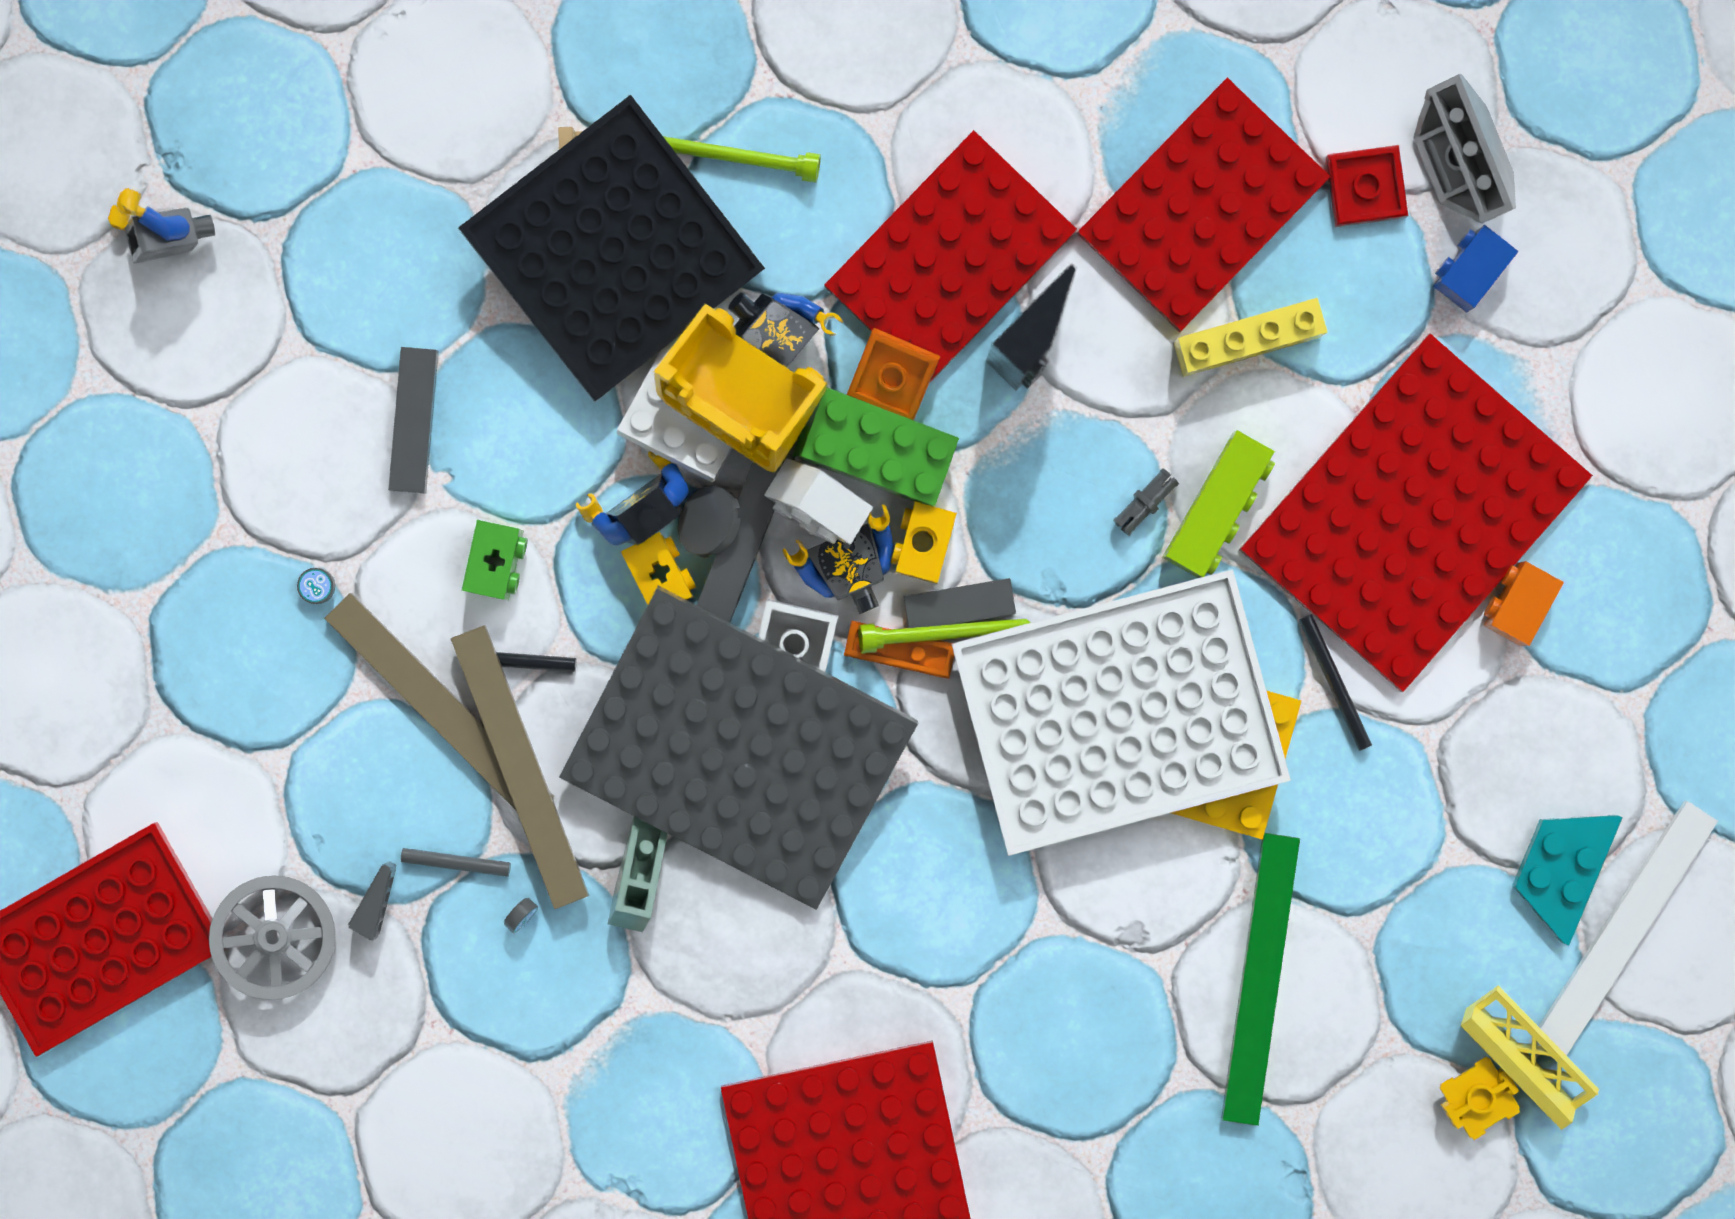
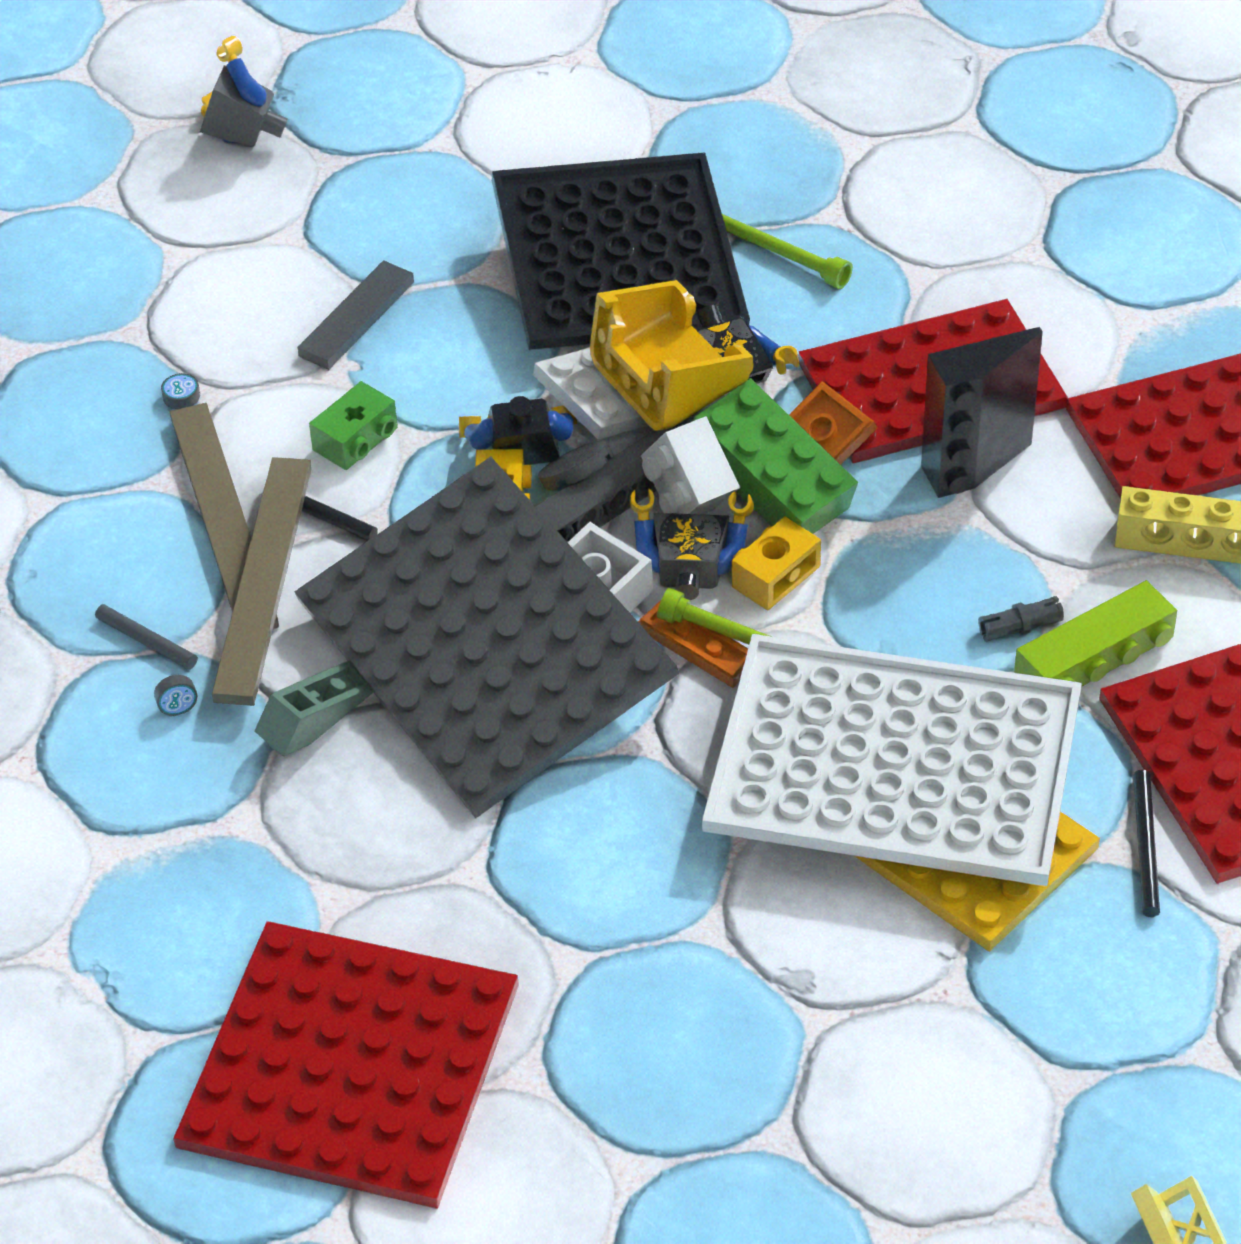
camera: 30 degrees right, 40 degrees down
dark grey slope [348,861,396,941] -> none
dark grey tile [903,578,1016,628] -> none
green tile [1221,833,1300,1126] -> none

